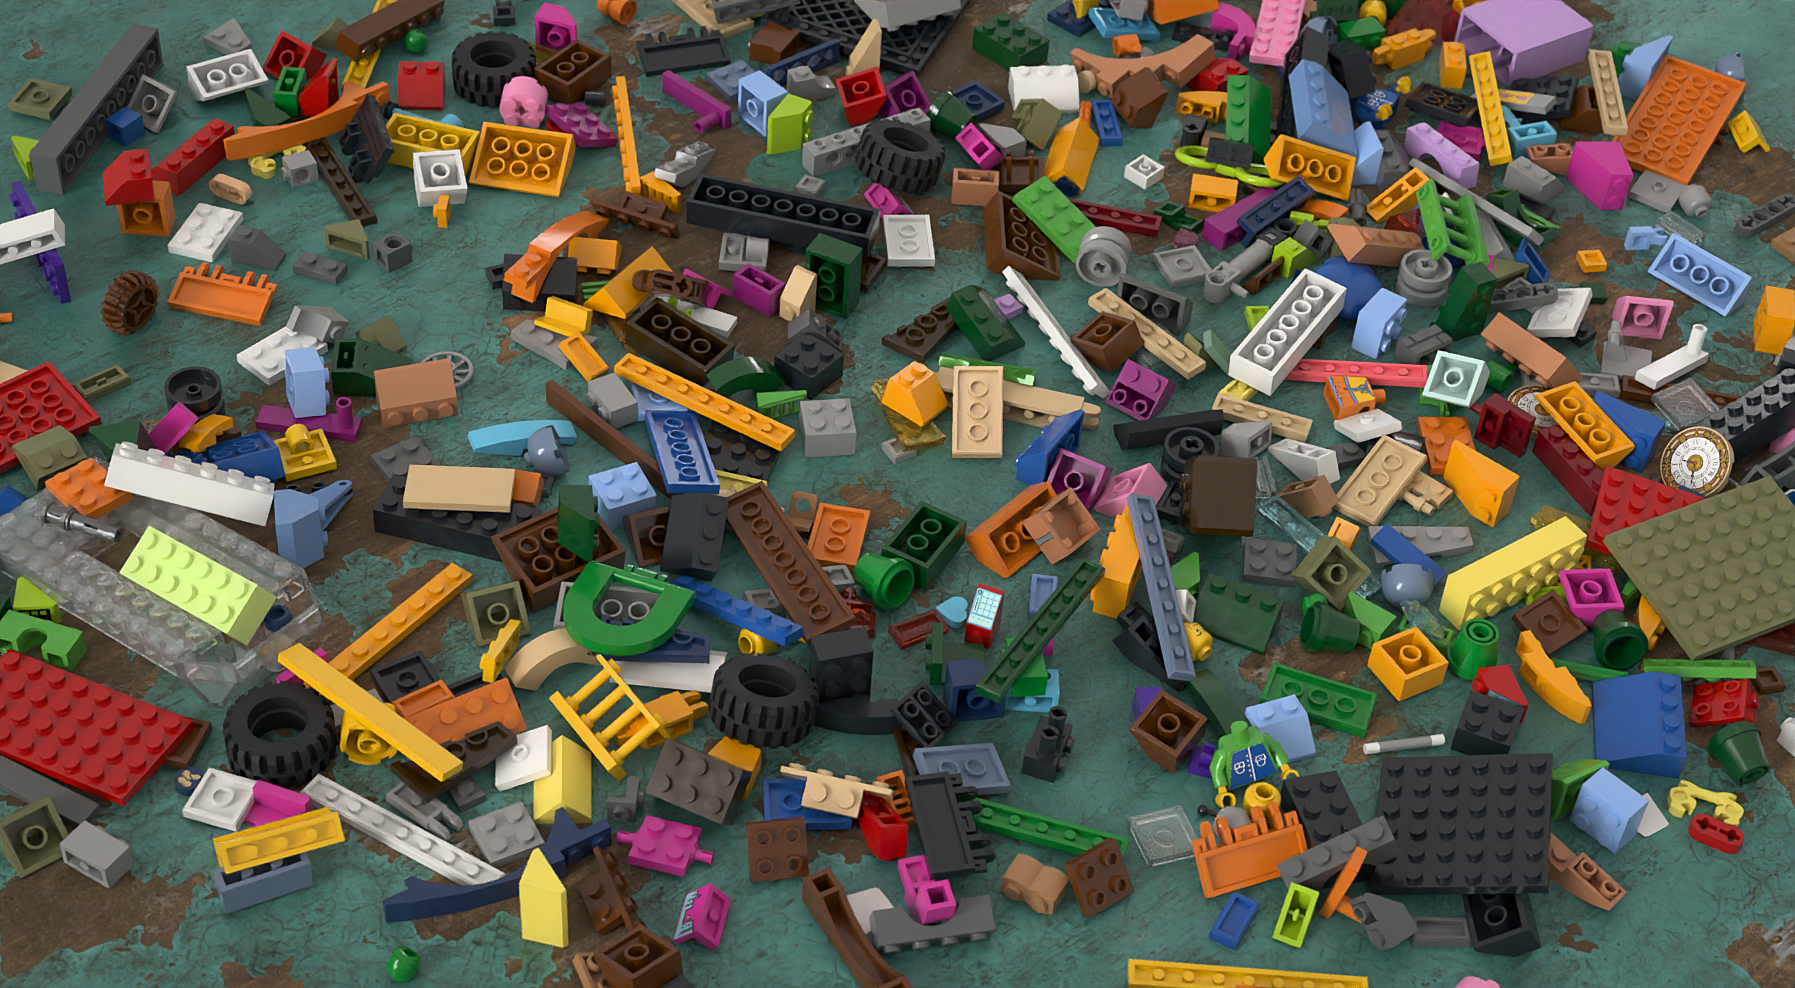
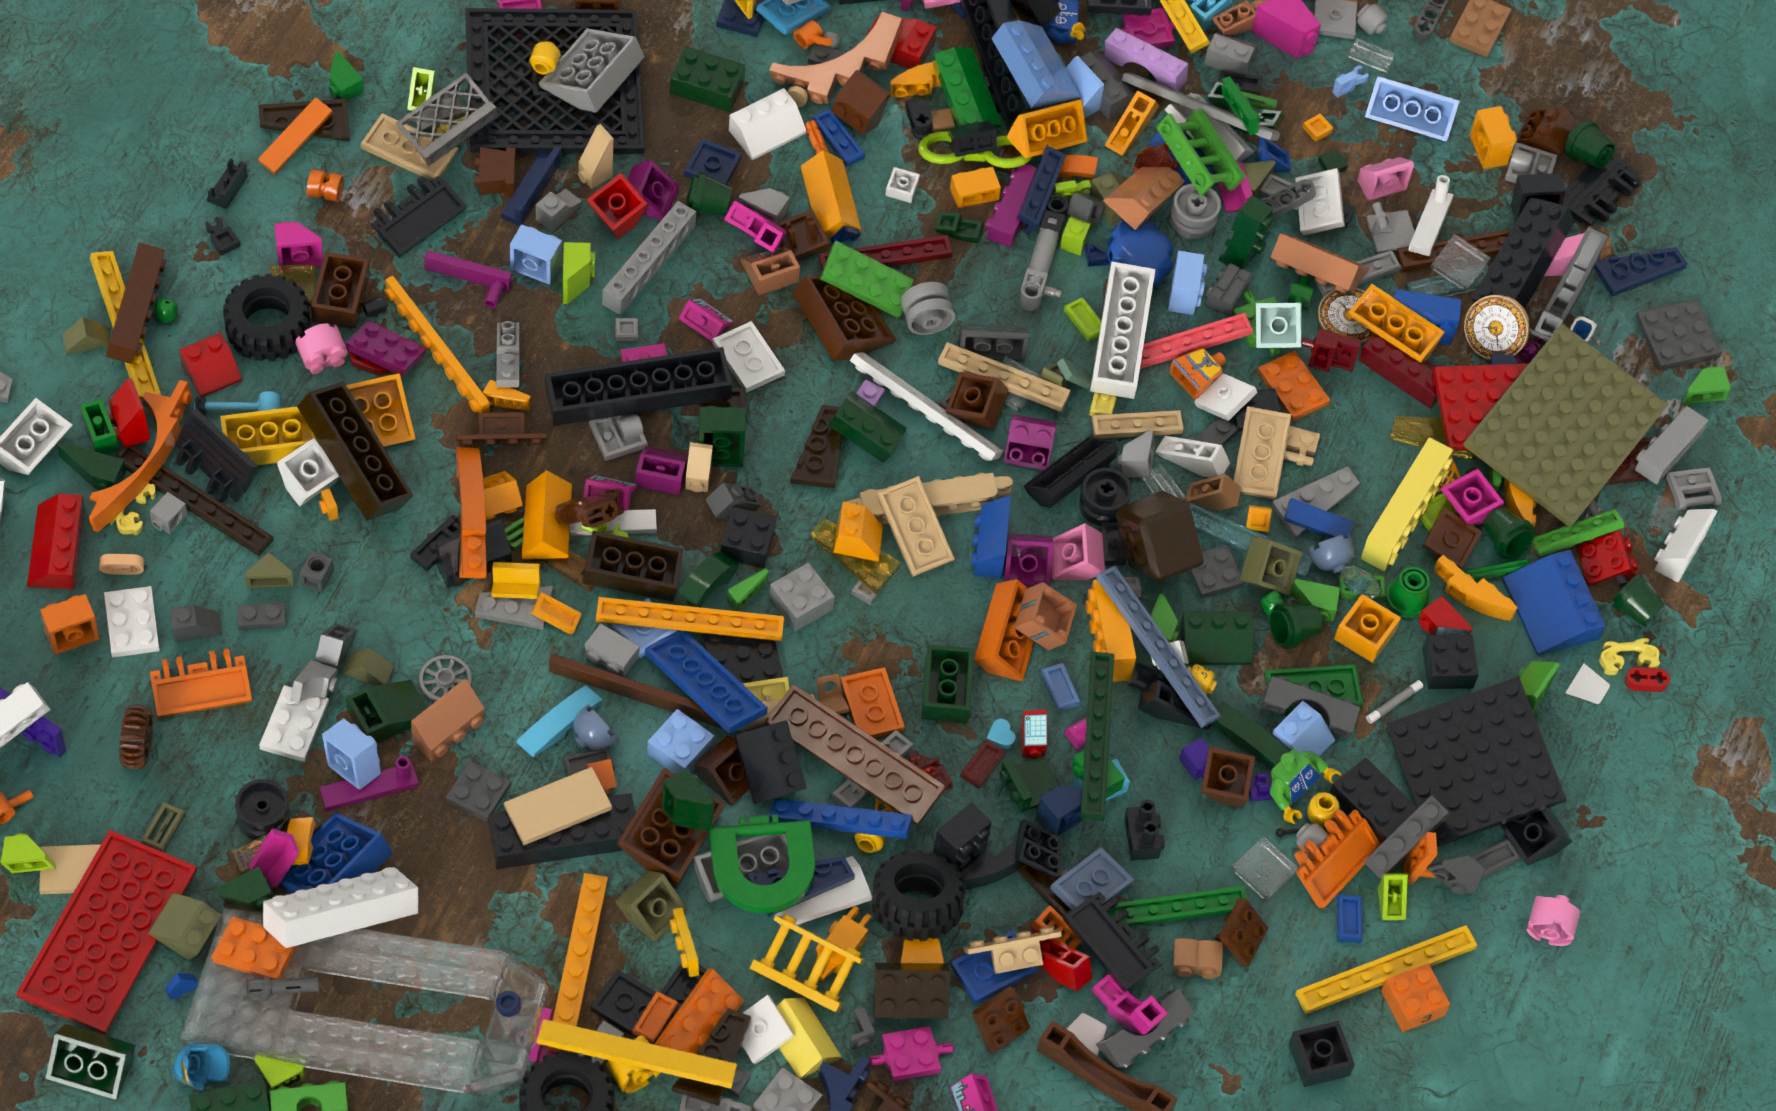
camera: 30 degrees left, 15 degrees up
red slope [103,149,155,206] -> none
yellowish green brick [119,526,277,645] -> none
red slope [262,30,327,80] -> none
medium blue slope [272,480,353,574] -> none
yellow plate [273,424,337,482] -> none
tan arch [504,628,602,691] -> none
sand blue plate [706,60,755,103] -> none
green piece [853,552,915,610] -> none
black tyre [855,119,946,194] -> none
bright green wing [939,353,1038,386] -> none
olive panel [1011,99,1063,150] -> none
light grey tile [1152,245,1212,289] -> none
clear pink tile [1172,228,1199,249] -> none
reddish brown slope [1241,255,1284,296] -> none
dark grey axle [1349,189,1367,227] -> none
light orange slope [1443,439,1520,527] -> none
nougat slope [1549,833,1627,911] -> none
light blue brick [1570,768,1649,854] -> none
reddish brown tile [1749,666,1786,695] -> none
none -> dark brown brick [297,381,413,521]
none -> dark grey slope [315,623,357,668]
none -> green plate [1222,76,1260,135]
none -> dark grey arch [1260,676,1360,739]

